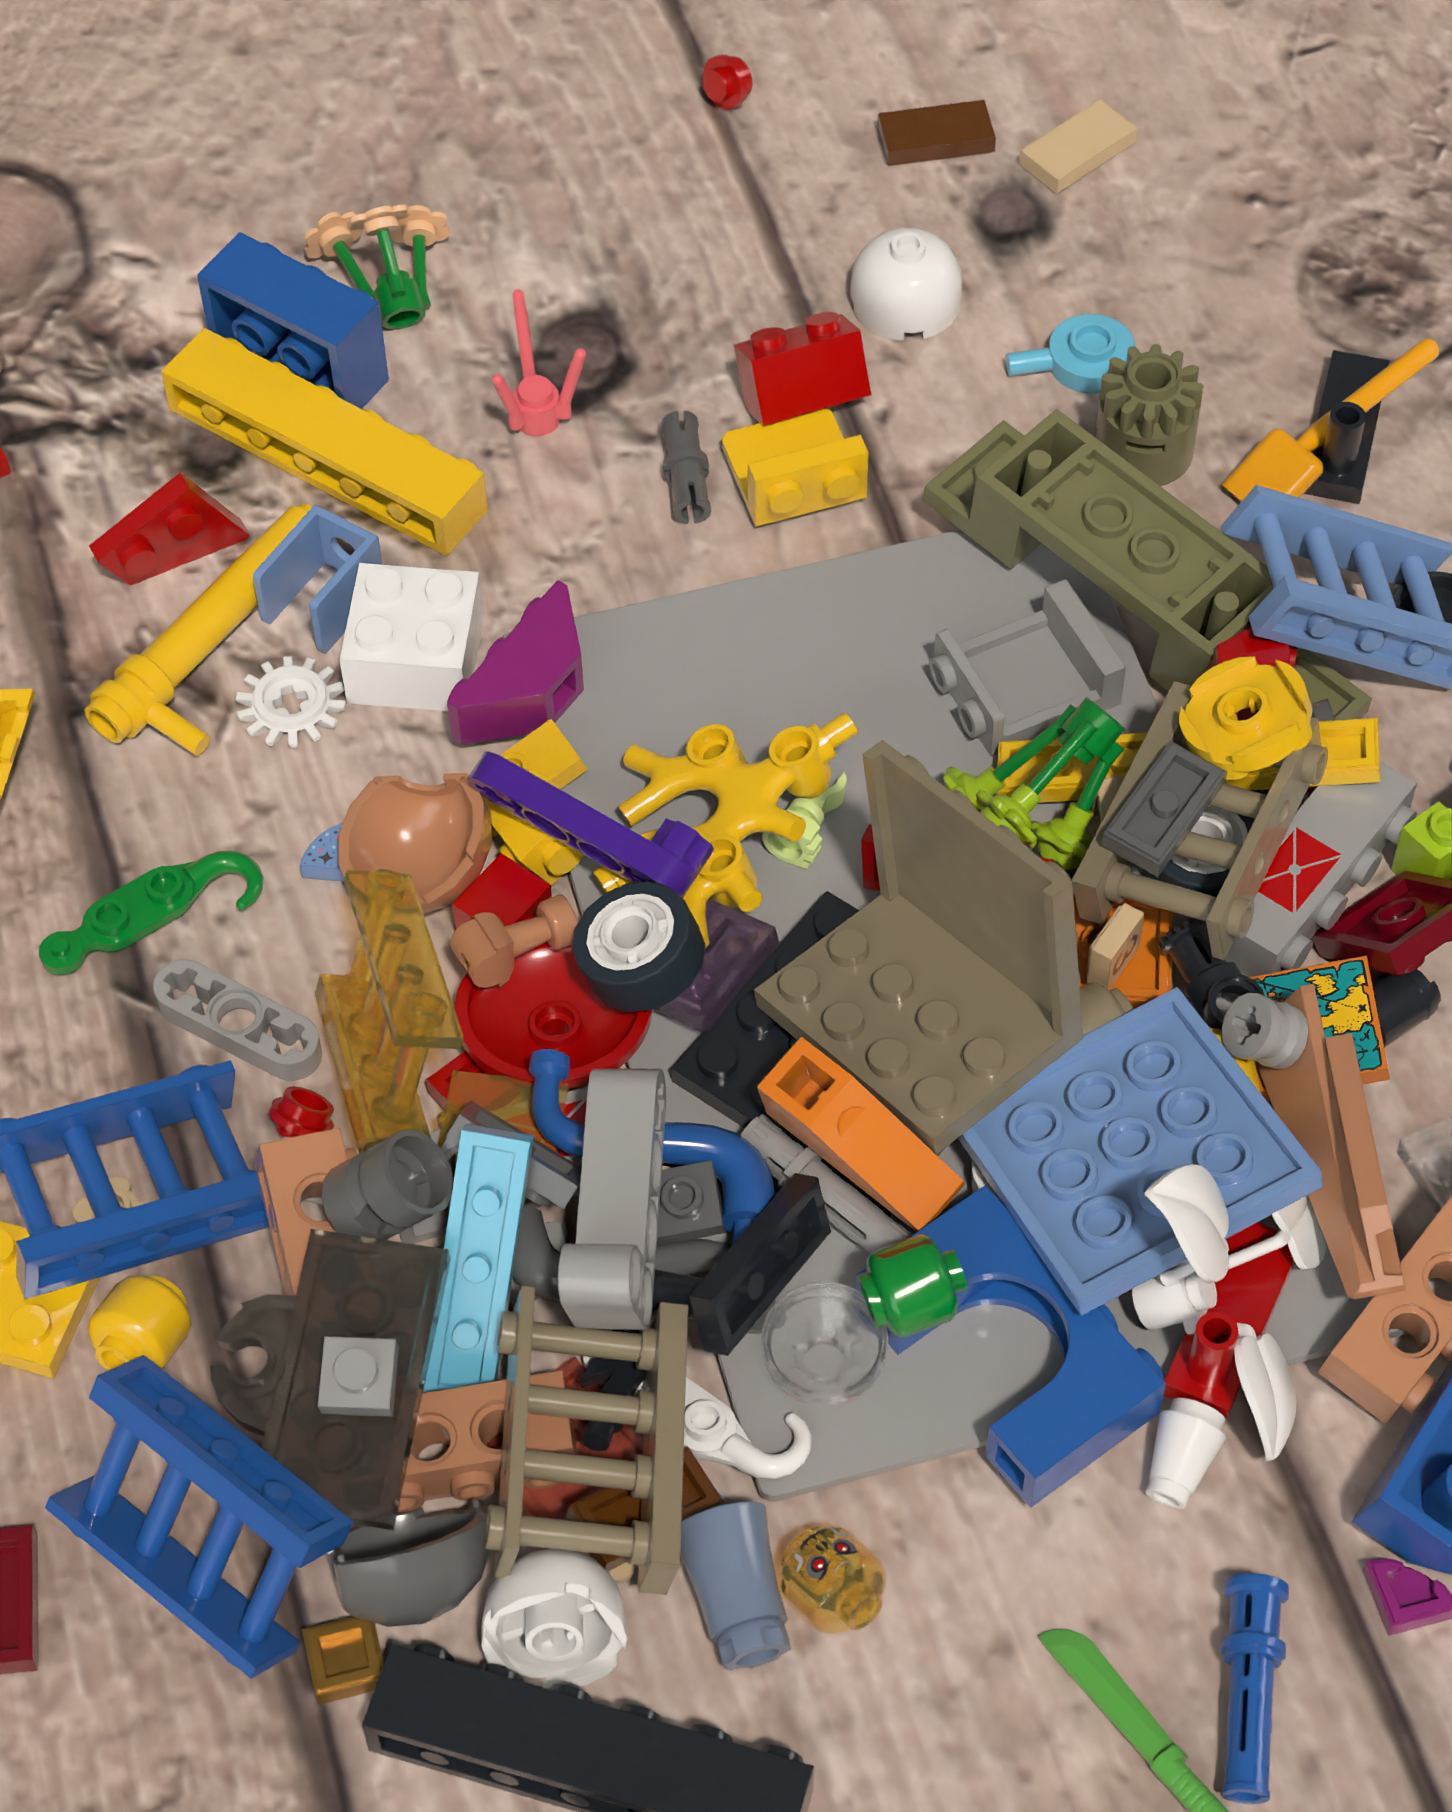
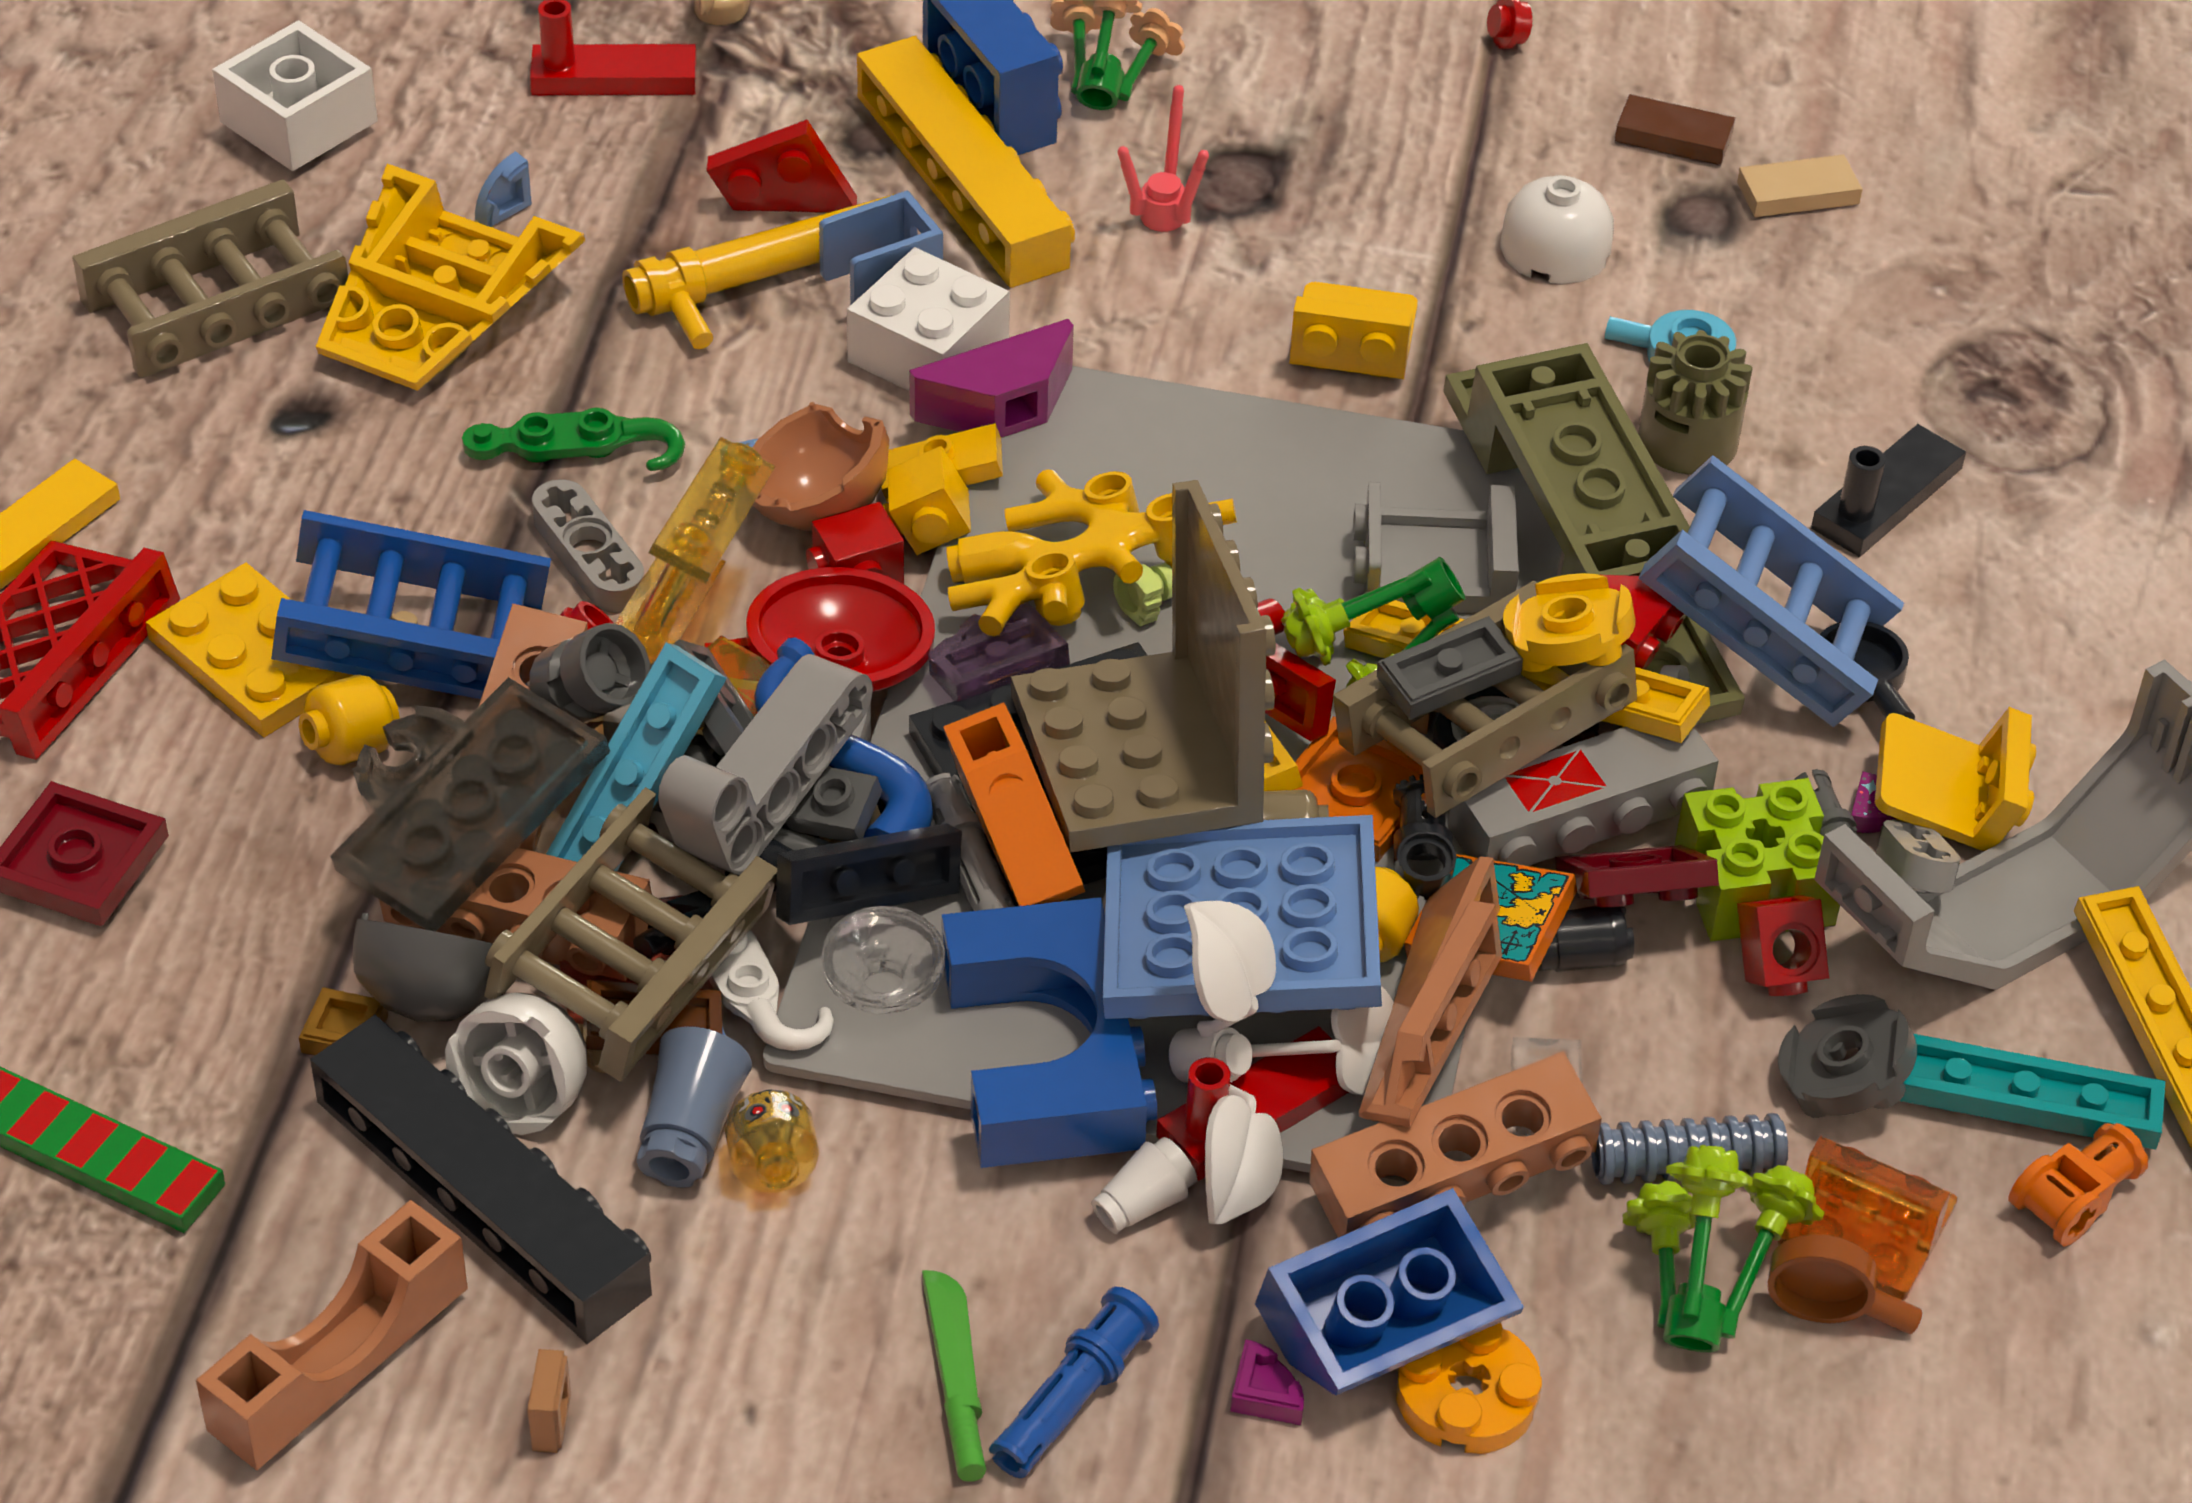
camera: 25 degrees right, 10 degrees down
blue fence [45,1355,353,1679] -> none
white gear [236,656,346,748] -> none
light grey plate [318,1337,399,1417] -> none
nougat leg [450,894,578,988] -> none
dark purple beam [467,751,714,898] -> none
black wheel [572,882,705,1012] -> none
dark grey pin [661,411,711,524] -> none
red brick [733,312,871,426] -> none
green head [858,1235,967,1338] -> none
tan tile [1086,903,1144,990] -> none
light orange piece [1221,338,1439,501] -> none
light grey wheel [1222,993,1309,1069] -> none

